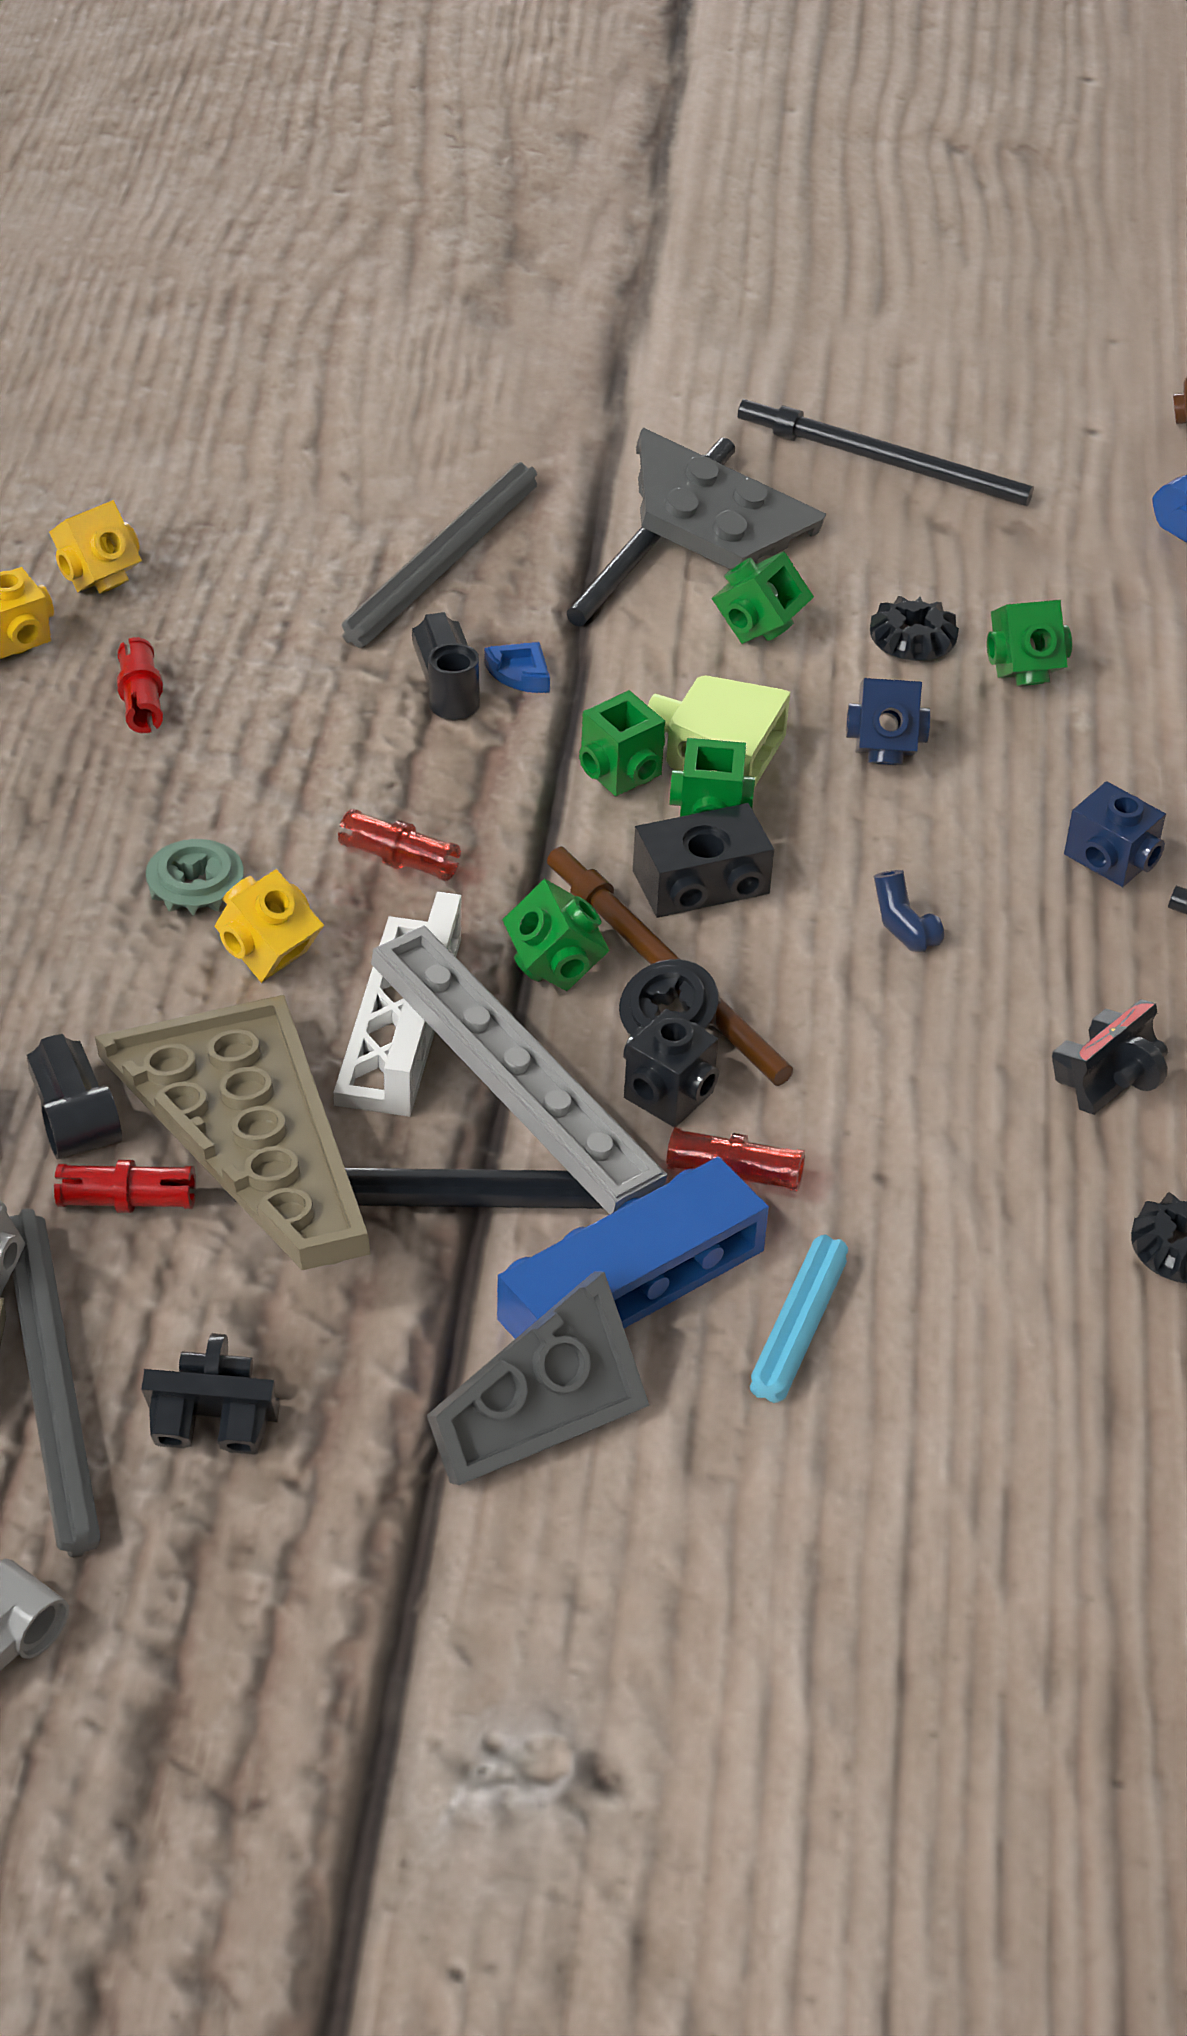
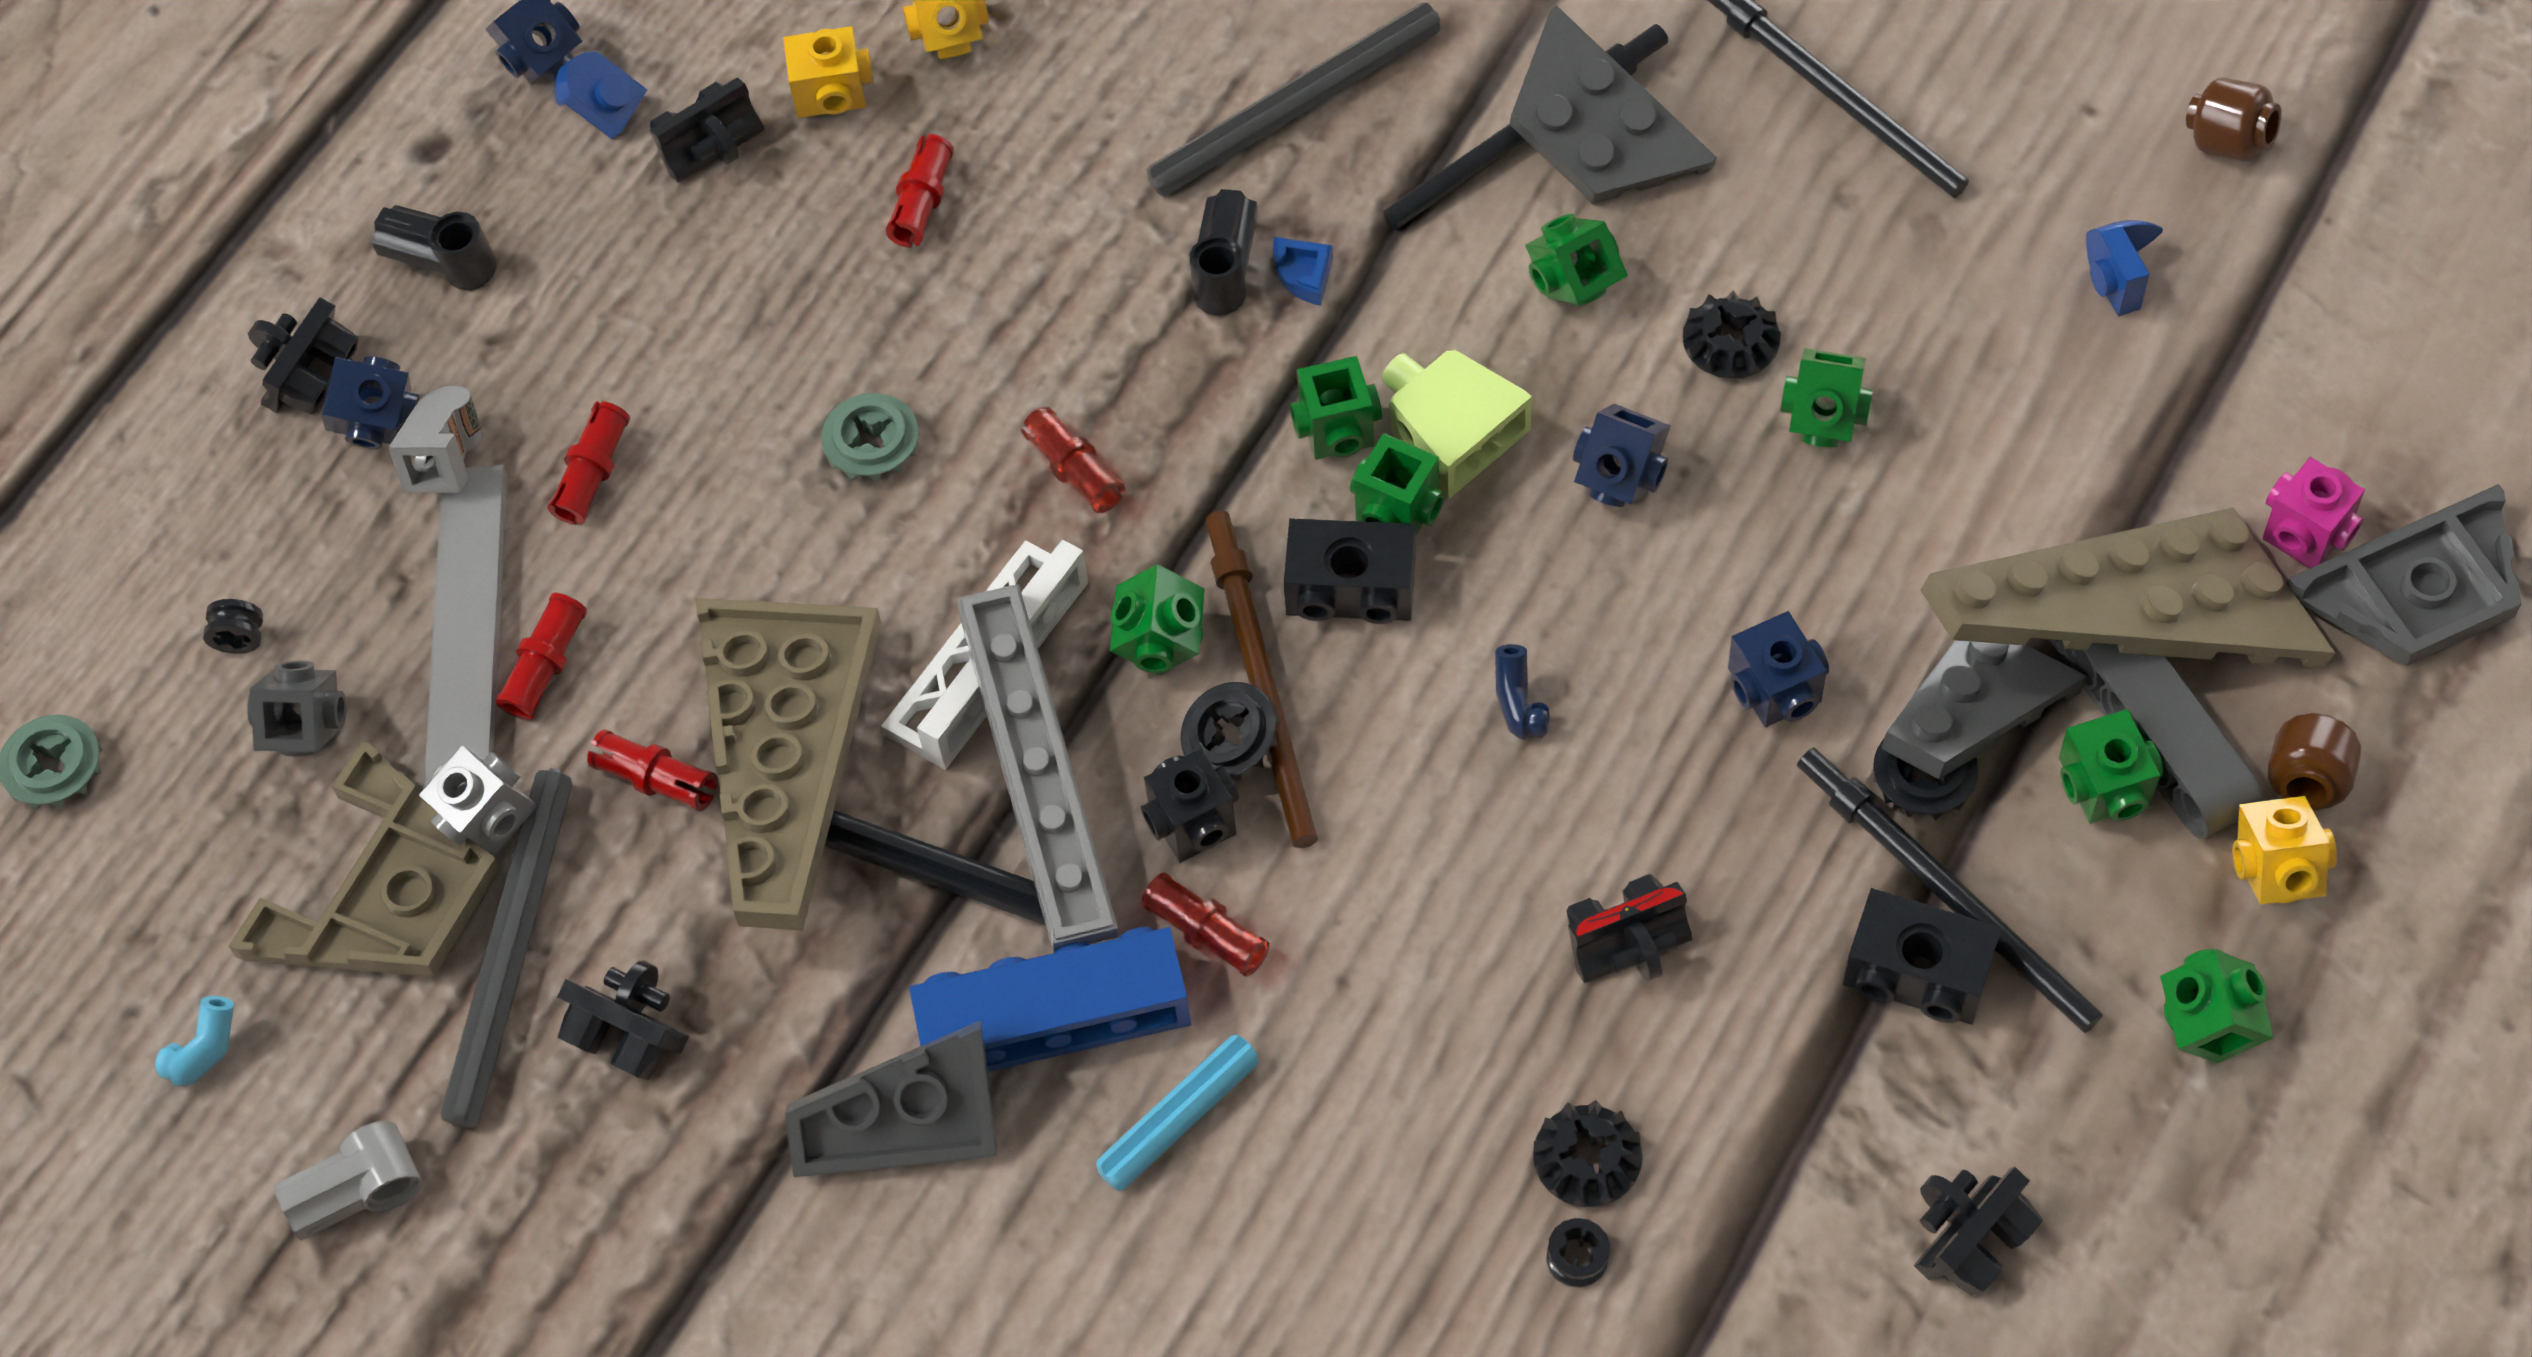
camera: 30 degrees right, 15 degrees up
black piece [27,1034,122,1160] -> none
yellow brick [214,868,324,983] -> none

